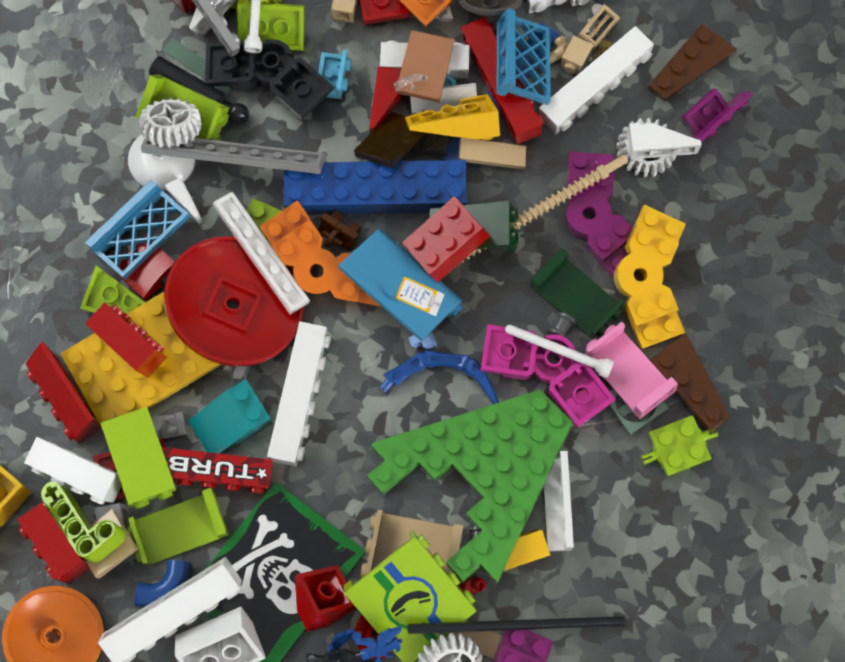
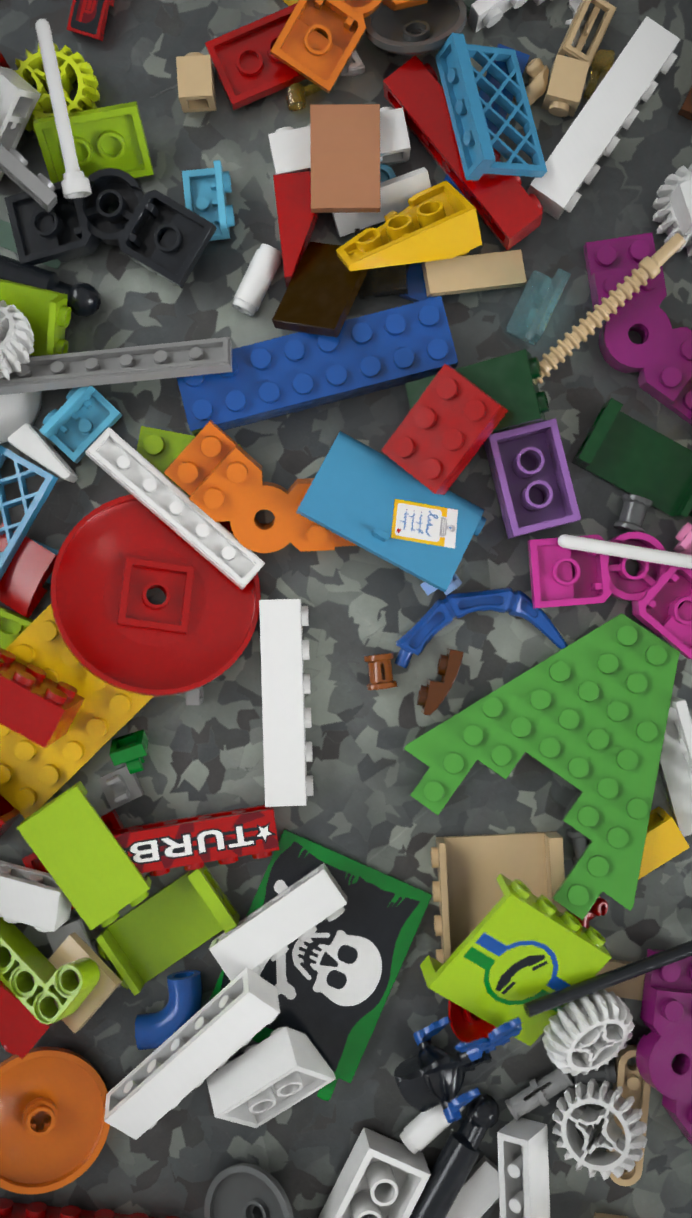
camera: 10 degrees left, 15 degrees up
teal slope [188,379,273,454] -> none
red slope [295,565,356,632] -> none
reddish brown hips [318,210,361,252] -> none
clear piece [394,73,428,92] -> none
none -> medium azure bracket [39,386,123,464]
none -> green tile [109,729,149,774]
none -> white brick [209,863,347,981]
none -> white piece [232,243,282,316]
none -> clear yellow hand [286,83,323,111]
none -> dark orange bush [364,653,398,690]
none -> reddish brown slope [417,648,464,715]
none -> medium lavender brick [484,418,581,539]
none -> clear light blue bracket [505,268,571,346]

